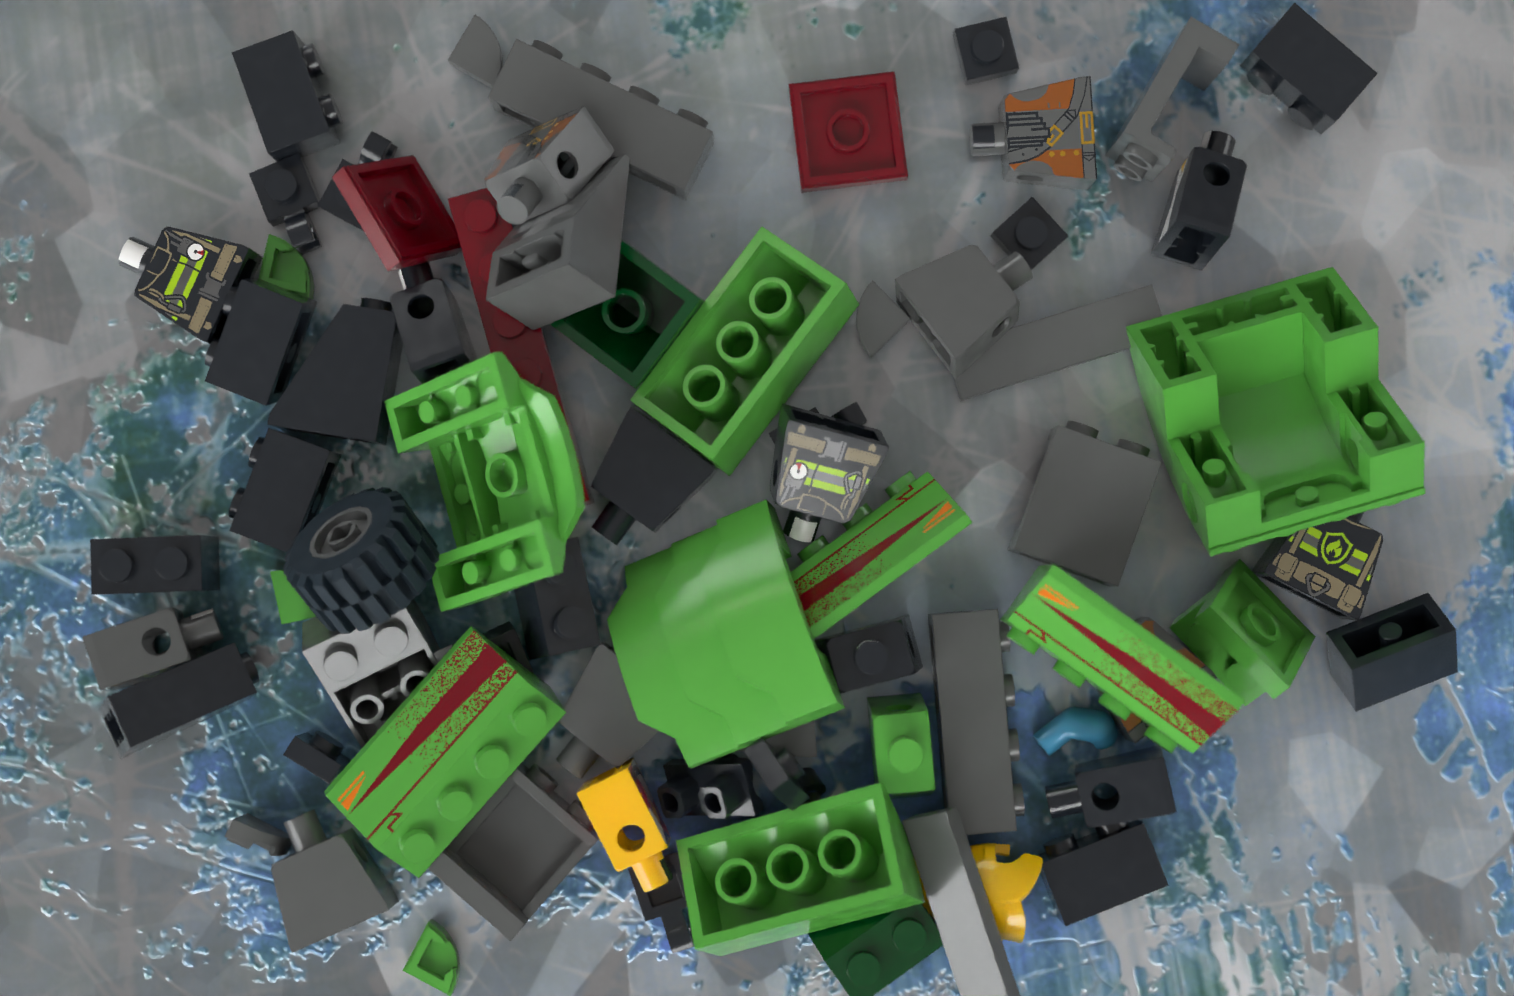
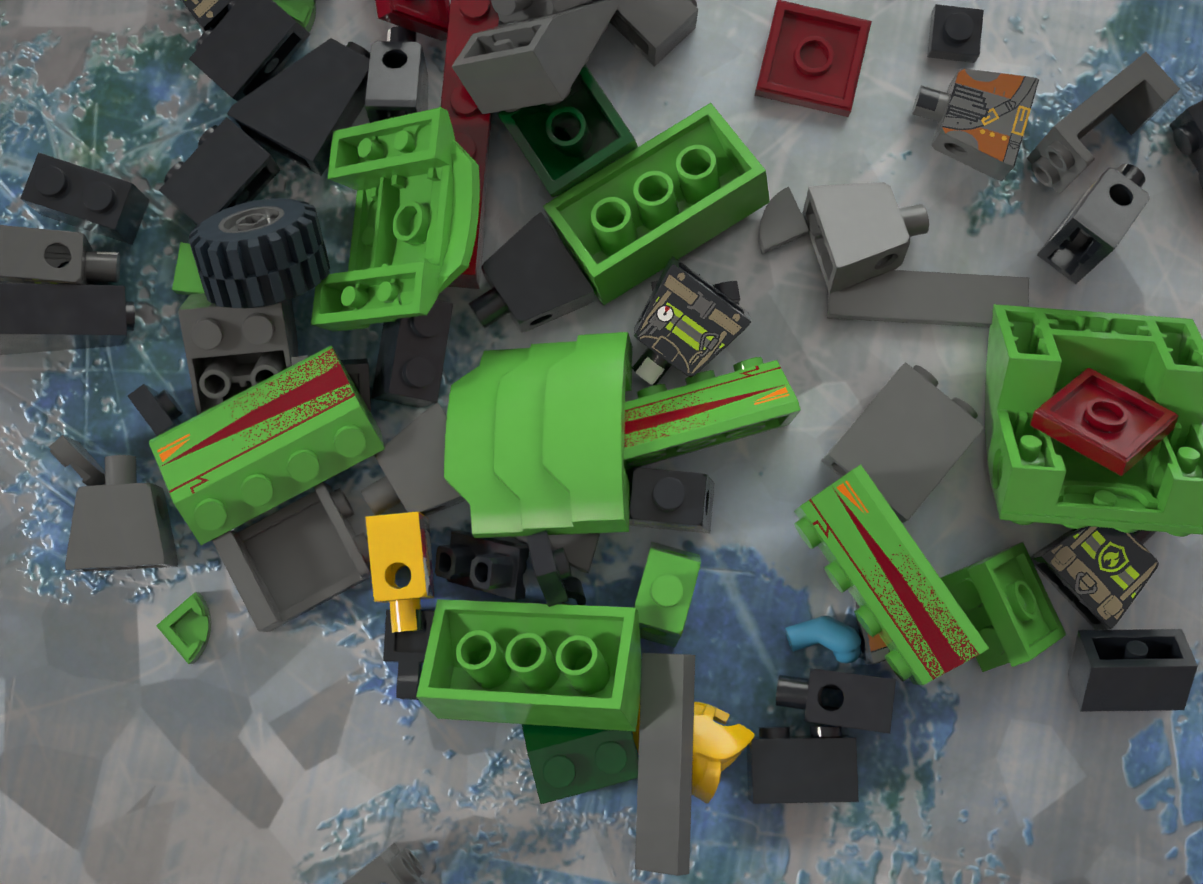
camera: 15 degrees right, 5 degrees down
dark grey brick [928,609,1025,835] -> none
black plate [991,197,1068,270] -> none
none -> dark red tile [1030,368,1179,476]

